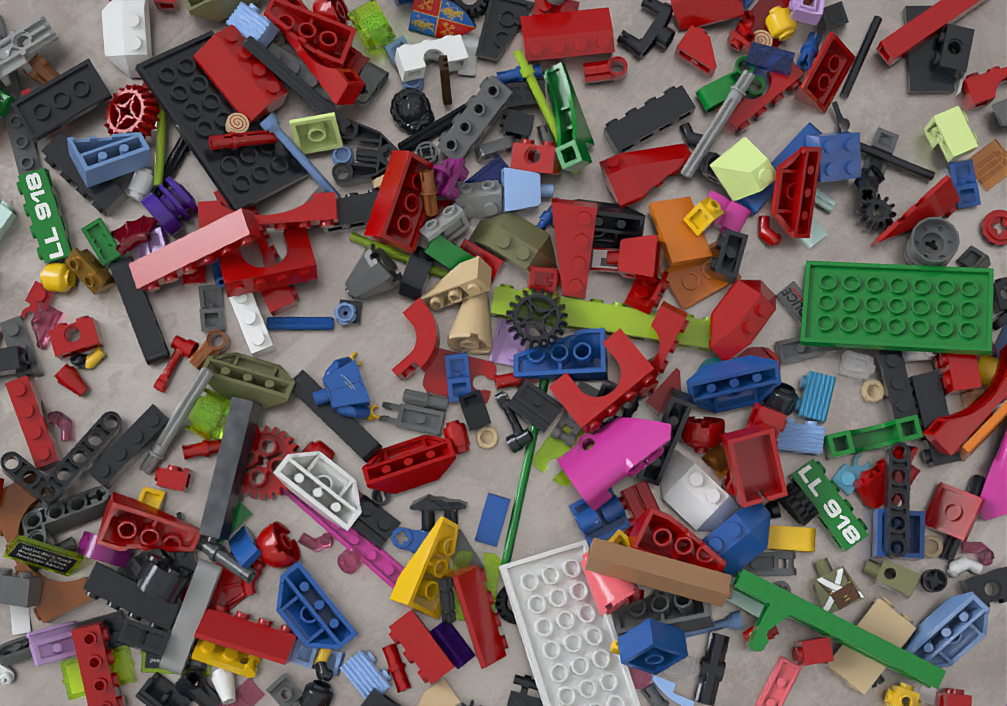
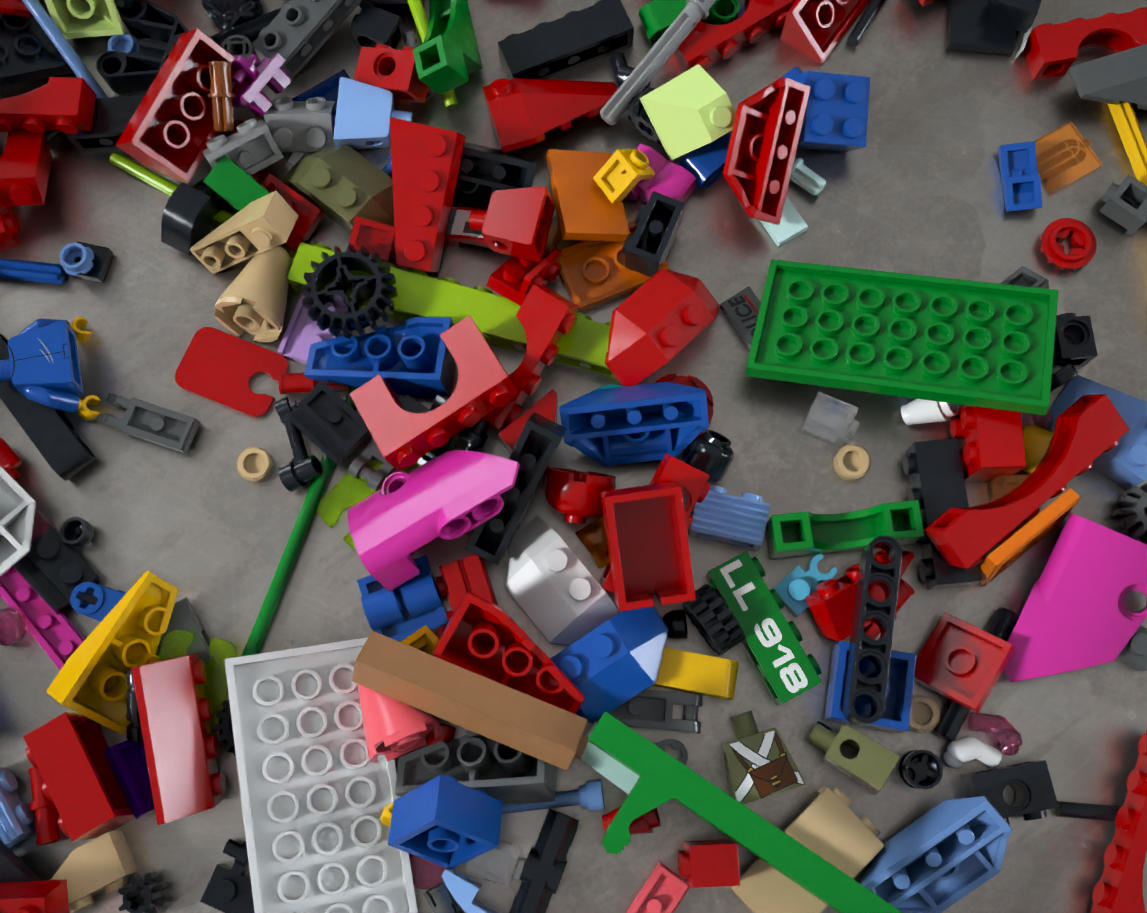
camera: 10 degrees right, 5 degrees down
dark grey cone [345,243,403,300] -> none
red wedge [362,435,456,494] -> none
red arch [392,298,440,381] -> none
dark grey axle [403,389,449,412] -> none
black connector [410,494,468,532] -> none
red brick [443,420,471,455] -> none
blue slope [445,352,472,402] -> none
black brick [458,389,491,431] -> none
dark grey beam [474,136,516,161] -> none
blue slope [475,492,511,547] -> none
red arm [758,215,782,246] -> none
dark grey hinge [774,336,842,365] -> none
dark azure brick [794,371,836,424] -> none
black hand [832,101,850,132] -> none
black piece [854,165,885,204] -> none
black gear [857,193,896,233] -> none
black bar [860,142,935,181] -> none
dark grey slope [861,127,899,175] -> none
red wedge [871,175,960,247] -> none
black arch [871,349,917,421] -> none
dark grey wheel [904,217,960,266] -> none
yellowish green brick [924,106,978,163] -> none

